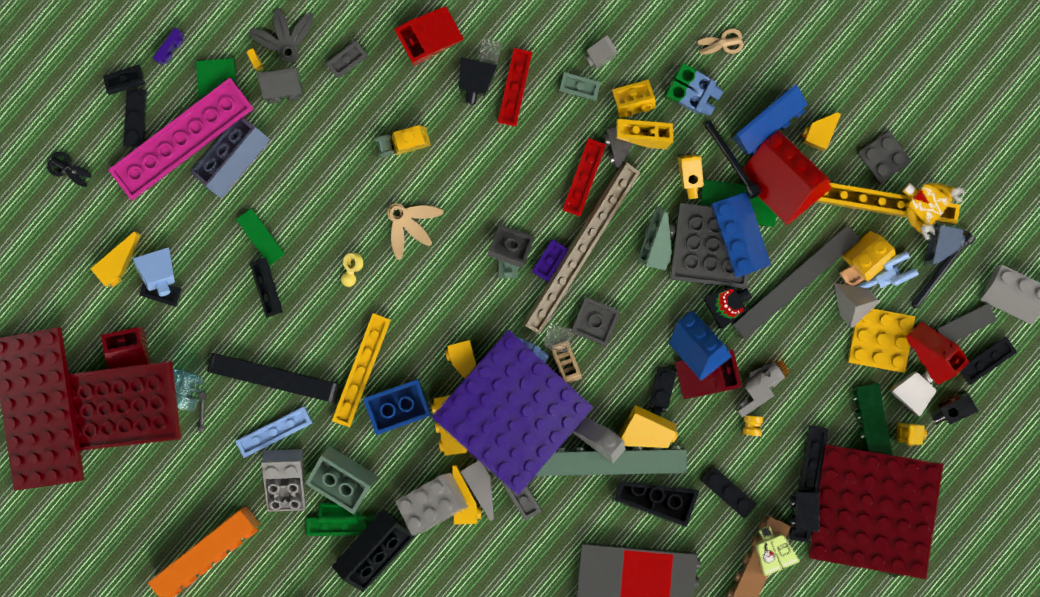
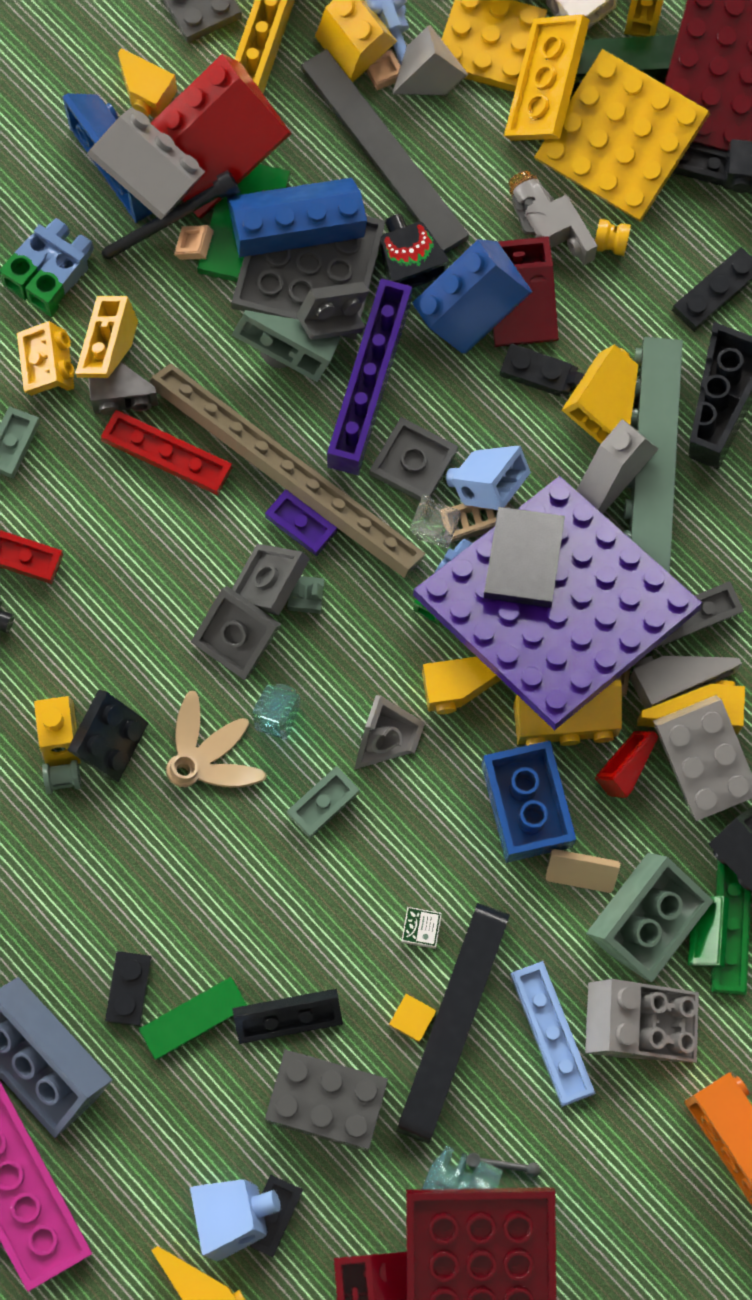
camera: 90 degrees left, 15 degrees down
yellow plate [332,313,391,428] -> none
light yellow plate [341,253,363,287] -> none
yellow torso [677,154,703,199] -> none
none -> black plate [67,690,149,782]
none -> light grey slope [87,107,205,220]
none -> black plate [105,951,152,1027]
none -> light nougat tile [174,225,214,260]
none -> dark grey plate [191,586,281,680]
none -> clear light blue slope [253,683,300,740]
none -> dark grey brick [265,1049,388,1152]
none -> sand green plate [286,766,360,838]
none -> dark grey bracket [296,282,369,340]
none -> dark purple brick [327,279,412,476]
none -> light grey slope [354,695,425,770]
none -> yellow tile [389,994,437,1043]
none -> tile [401,907,442,949]
none -> light blue torso [446,446,531,510]
none -> tile [484,507,565,608]
none -> yellow plate [504,14,590,141]
none -> yellow plate [534,49,710,222]
none -> tan slope [545,849,621,893]
none -> red slope [595,731,659,798]

